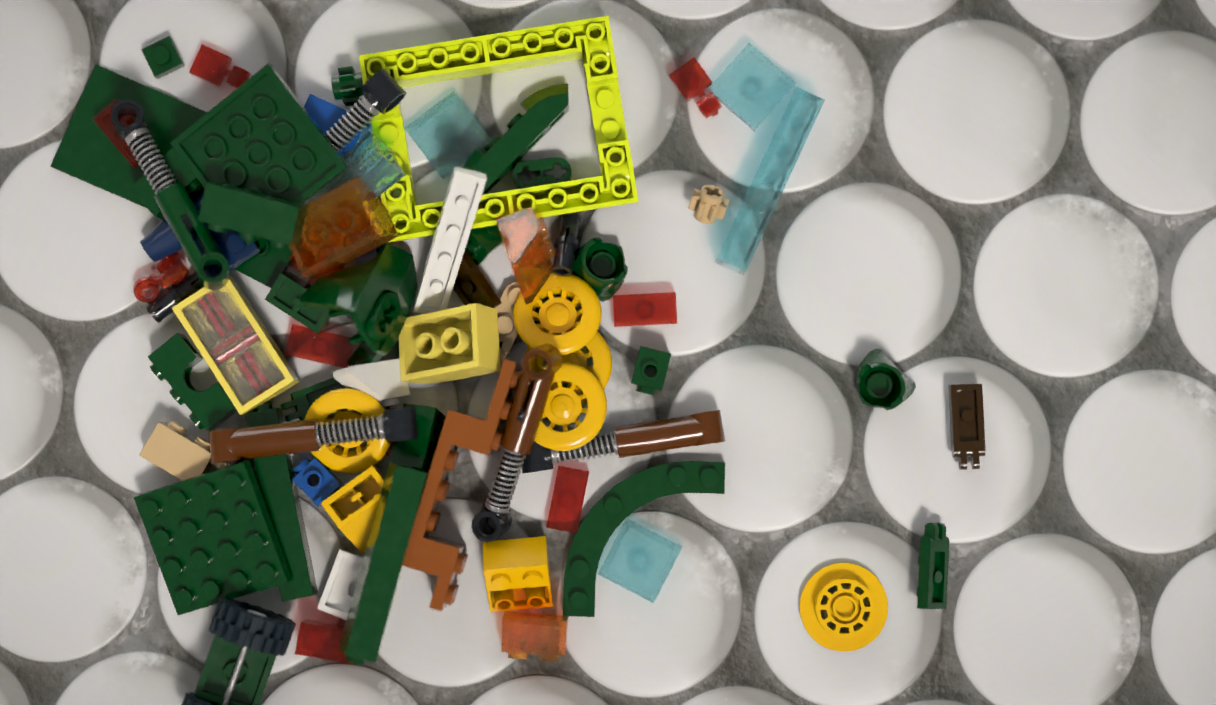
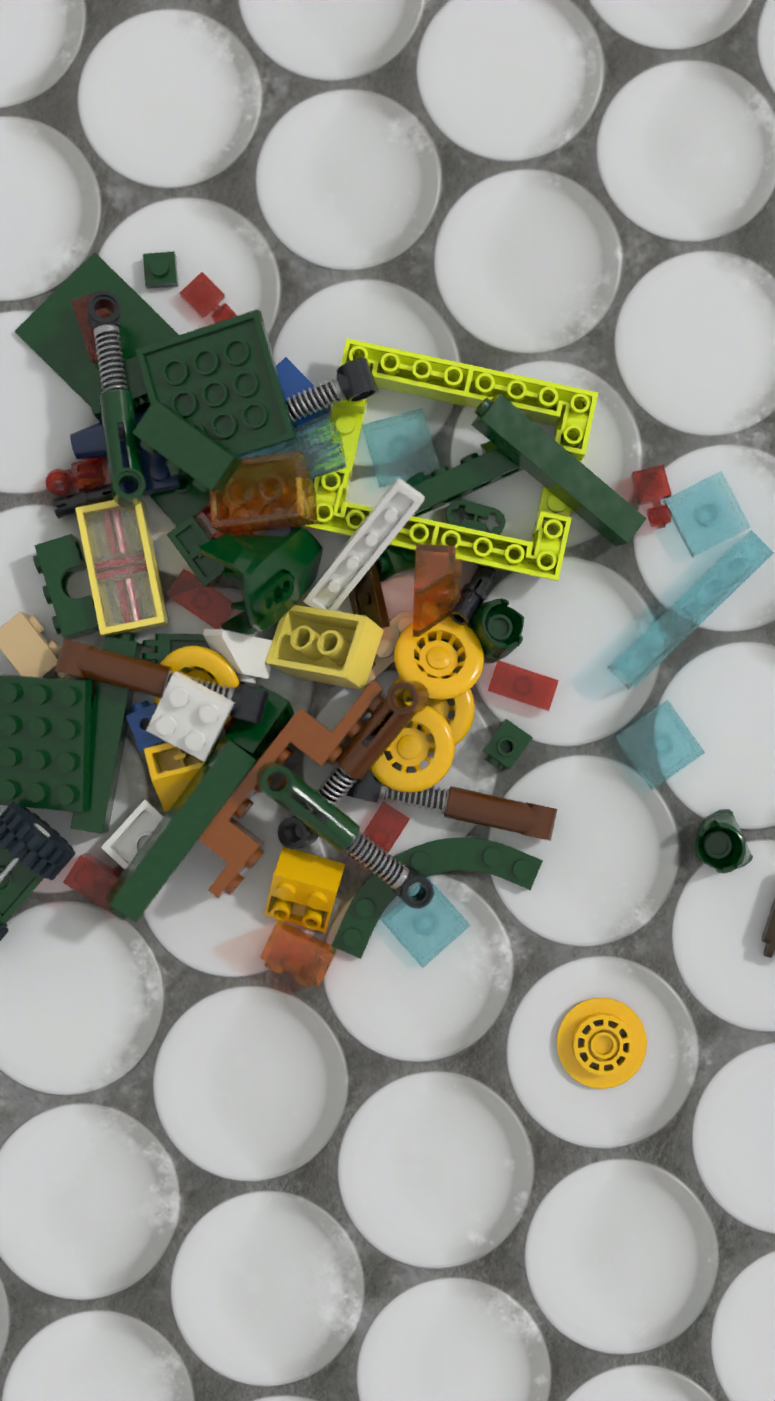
camera: 15 degrees right, 0 degrees up
dark green gear [331,66,363,107] -> none
tan gear [688,185,729,224] -> none
dark green hinge [916,523,949,609] -> none
none -> white plate [146,671,235,761]
none -> piece [256,762,434,909]
none -> dark green brick [471,394,646,546]
none -> clear light blue plate [614,700,705,789]

